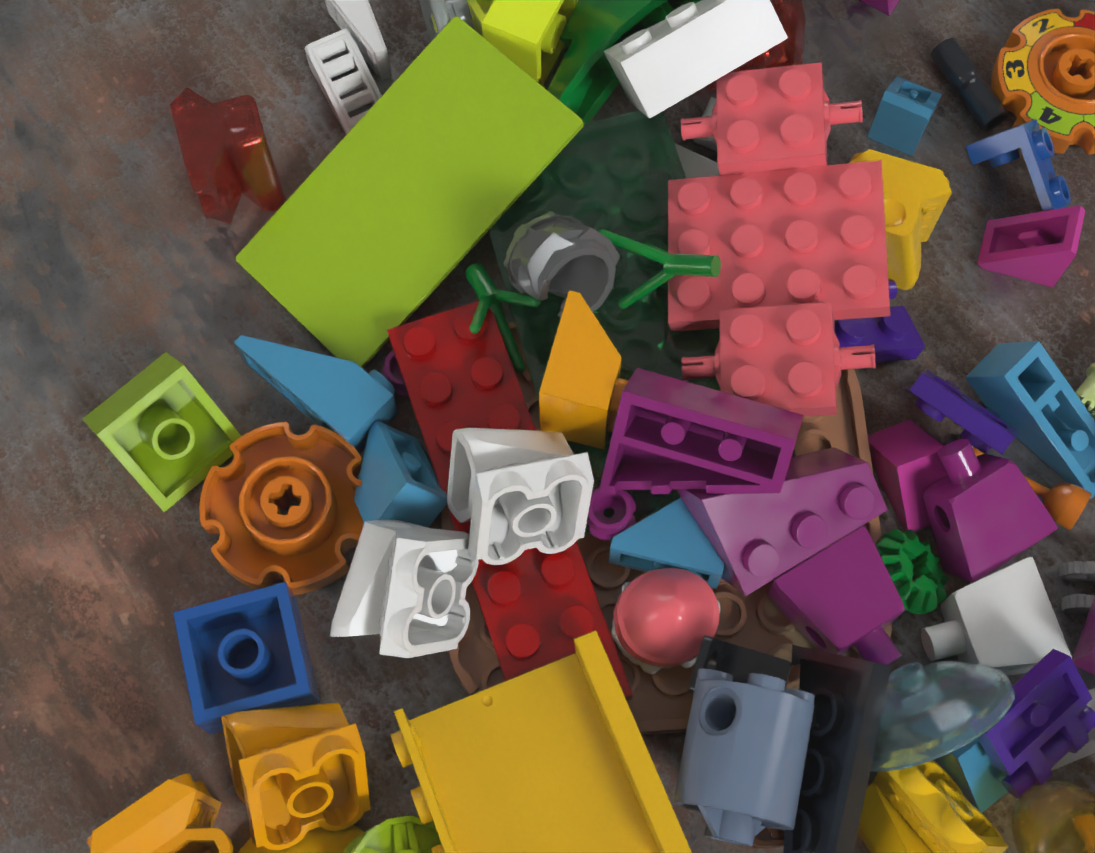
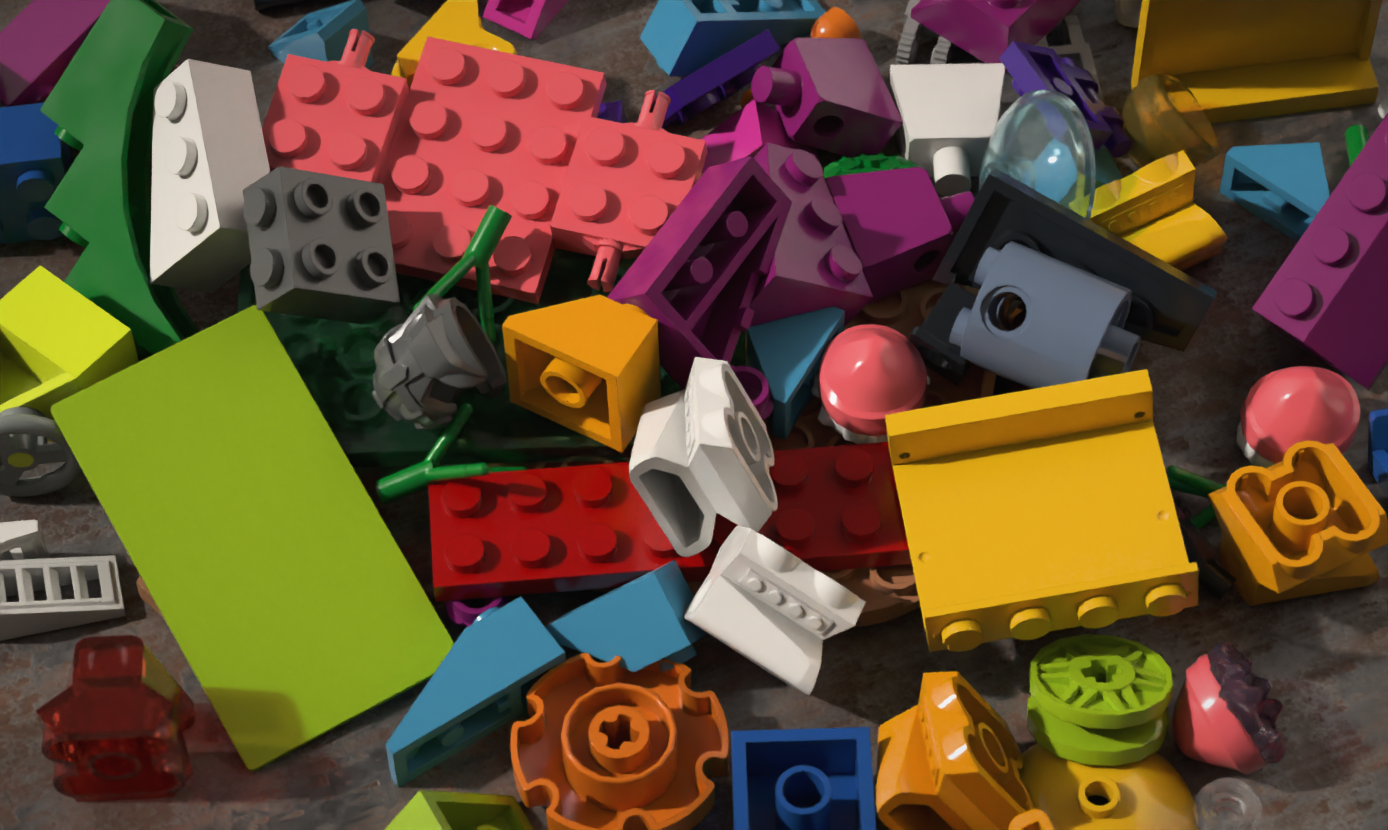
camera: 75 degrees left, 15 degrees down
none -> dark grey brick [243,166,400,325]

